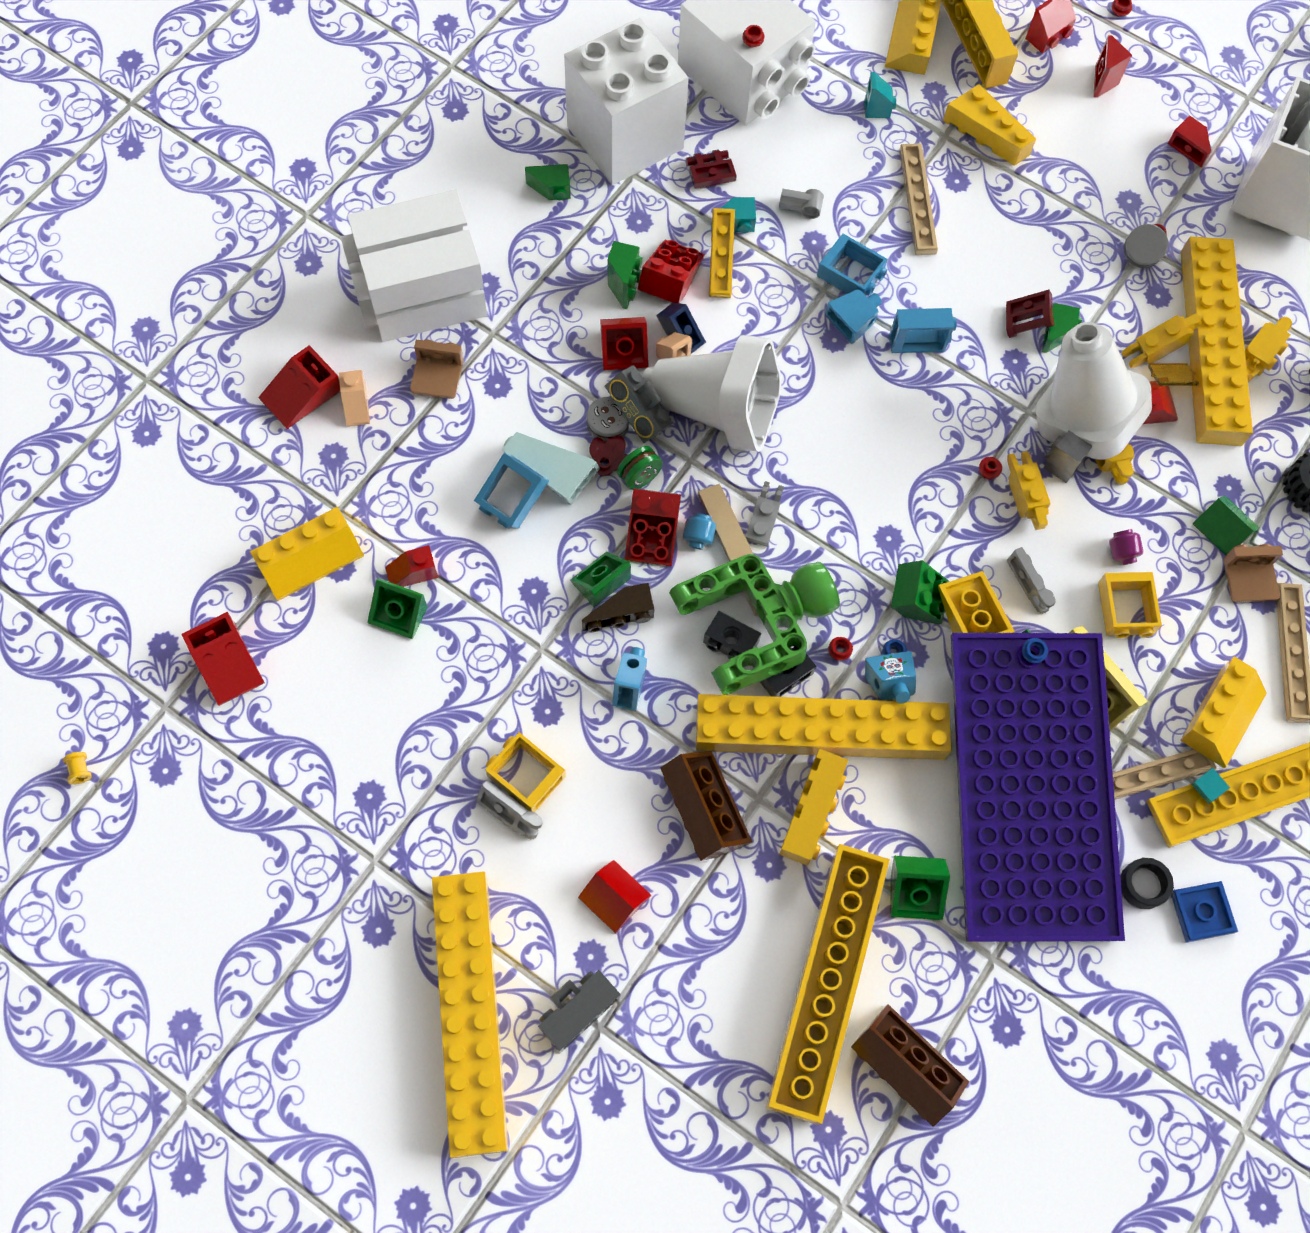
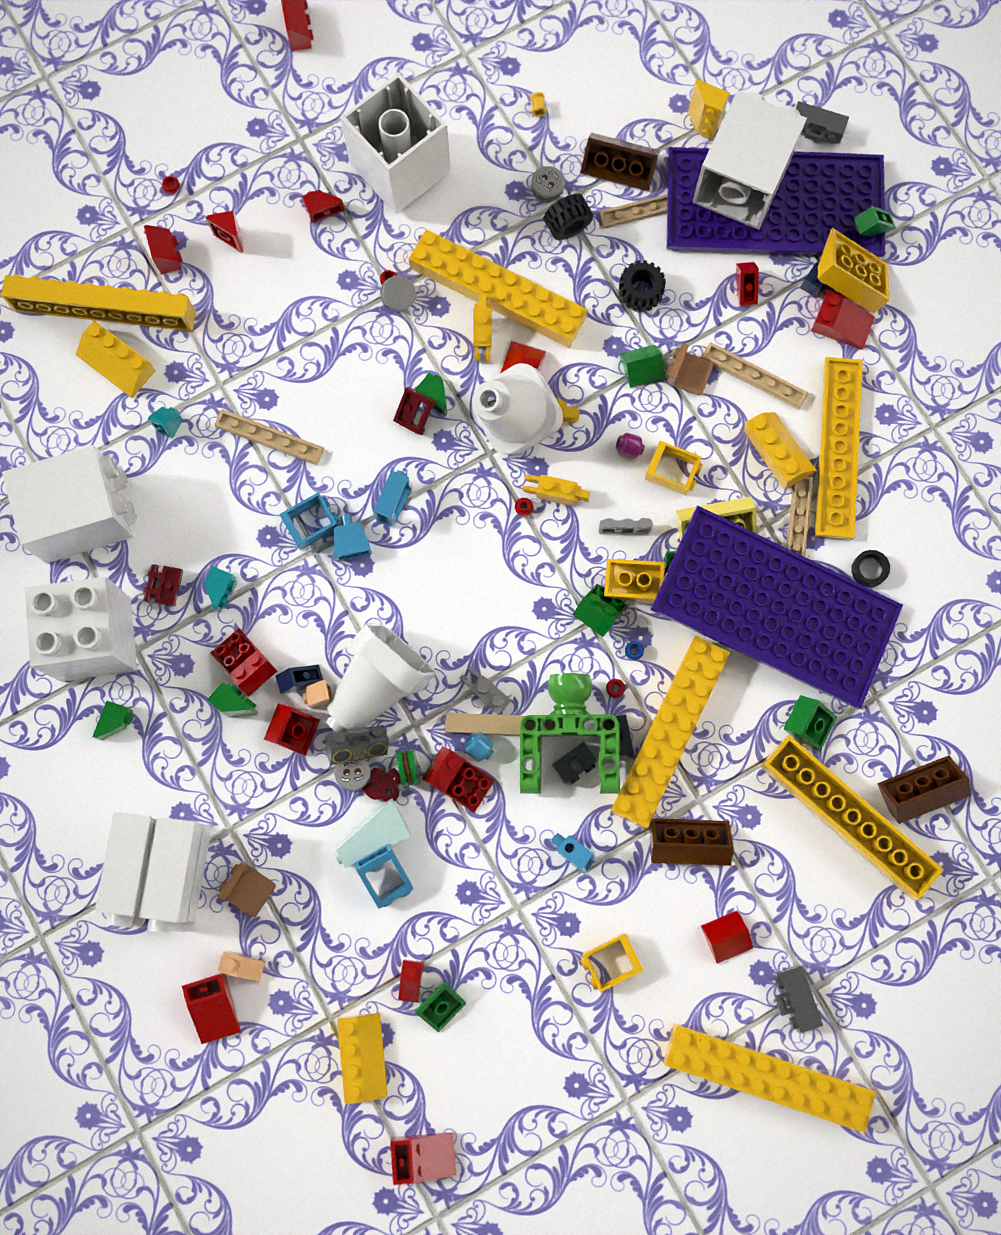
camera: 60 degrees left, 10 degrees up
light grey hinge [476,780,543,840] -> none
green slope [570,551,631,607] -> none
dark brown slope [582,583,655,632] -> none
yellow tile [709,208,735,298] -> none
red plate [742,25,765,47] -> none
light grey piece [779,188,824,219] -> none
yellow wedge [779,748,848,866] -> none
dark azure torso [865,651,916,703] -> none
yellow wedge [943,84,1036,166] -> none
blue plate [1022,638,1048,664] -> none
flat silver brick [1043,430,1092,483] -> none
clear yellow piece [1148,363,1199,386] -> none
blue tile [1171,881,1239,943] -> none
teal tile [1191,768,1230,804] -> none
yellow hinge [1245,316,1293,382] -> none

